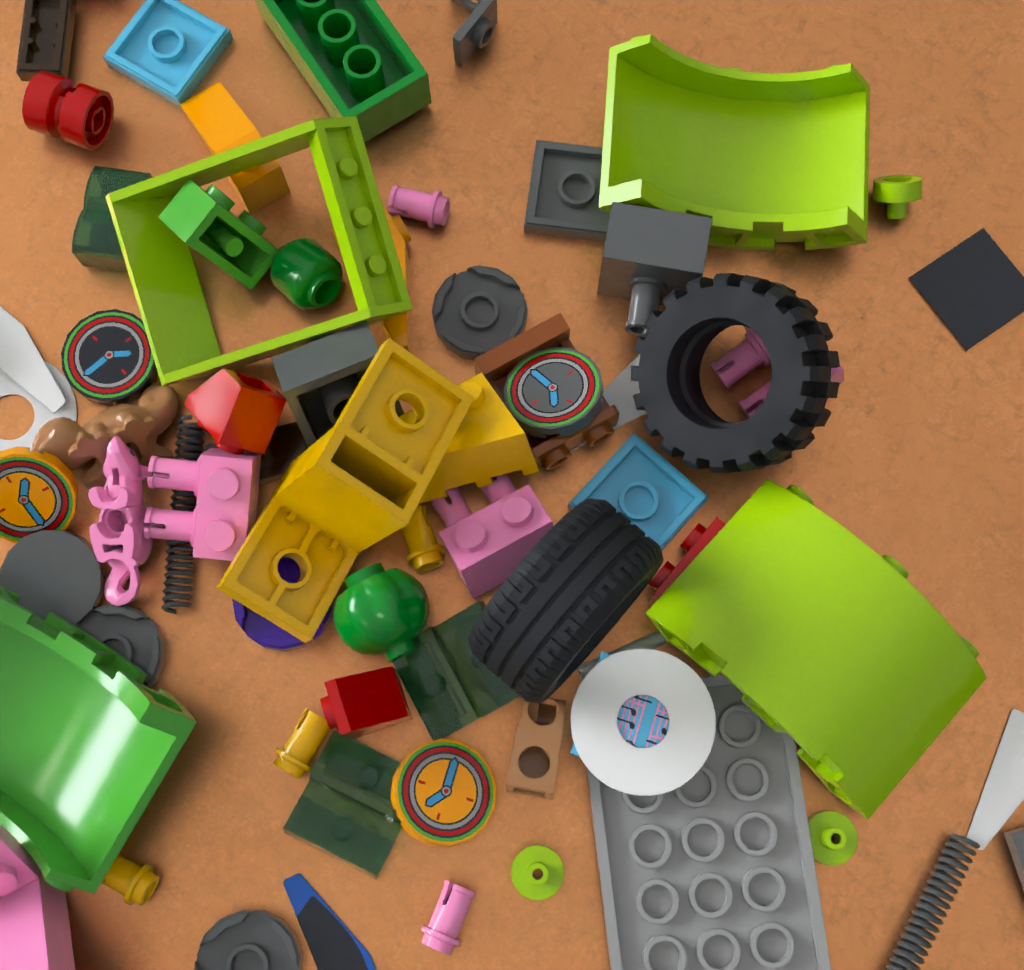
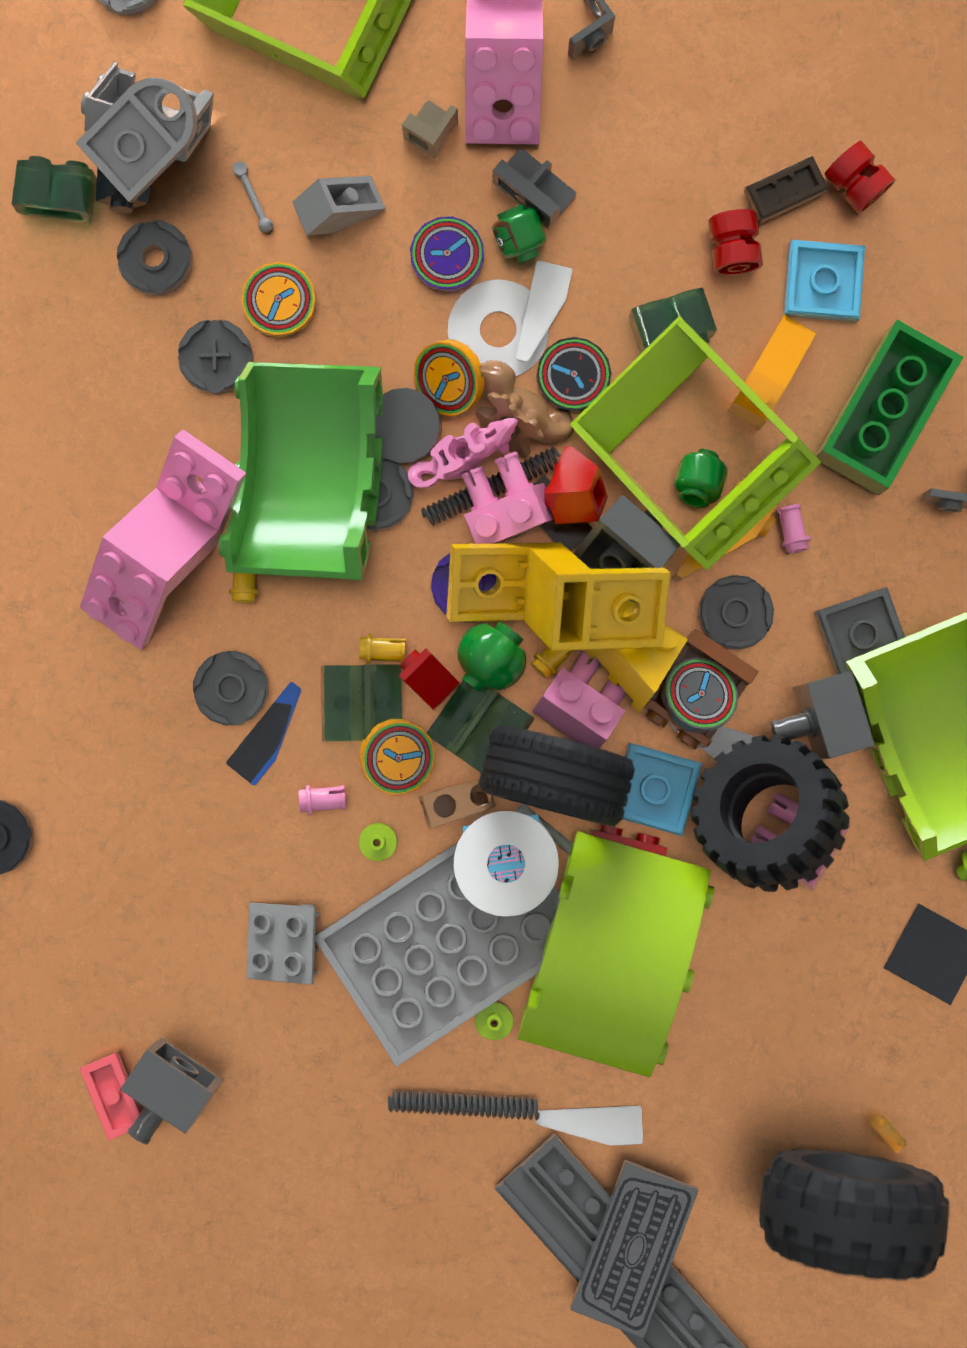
camera: 60 degrees right, 10 degrees up
bright green brick [158,179,279,290] -> none

